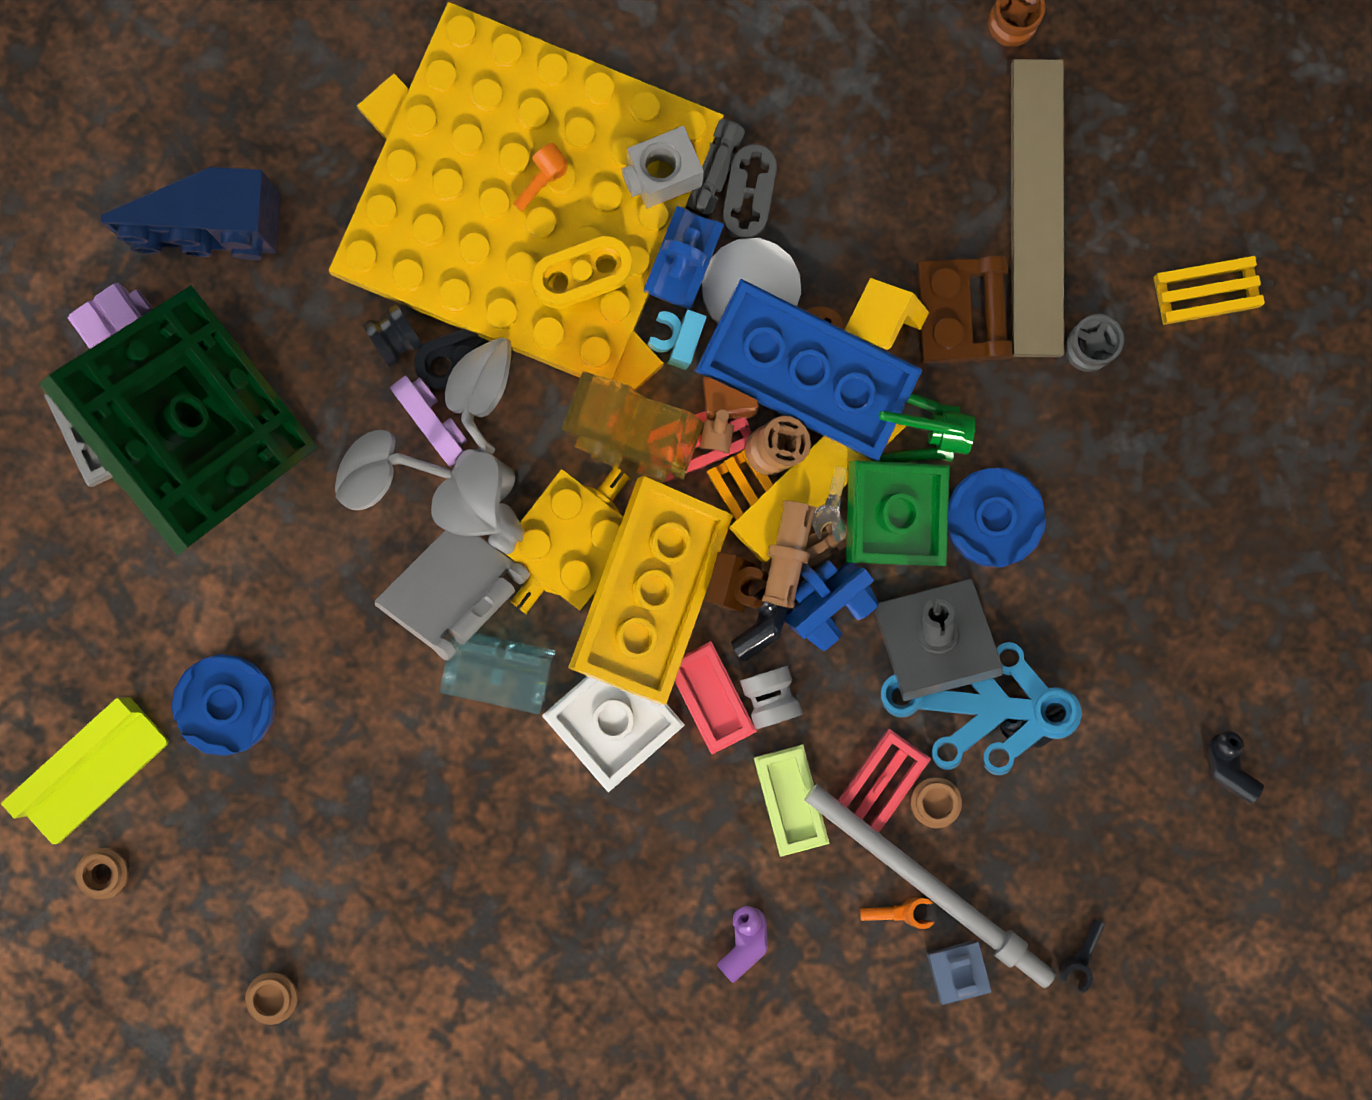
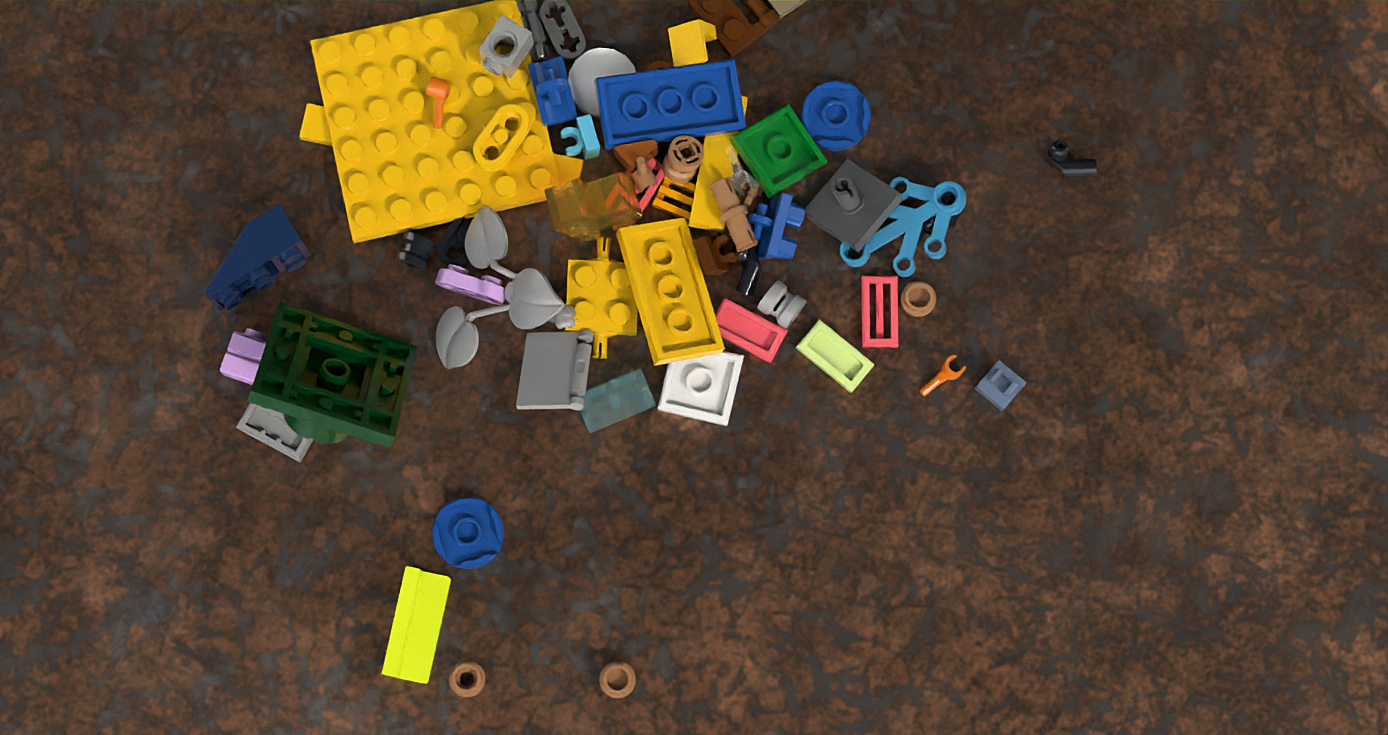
camera: 30 degrees left, 5 degrees down
medium lavender arm [717,906,768,983] -> none
light grey bar [804,784,1056,988] -> none
green plant [877,393,976,462] -> none
black hand [1059,919,1105,993] -> none

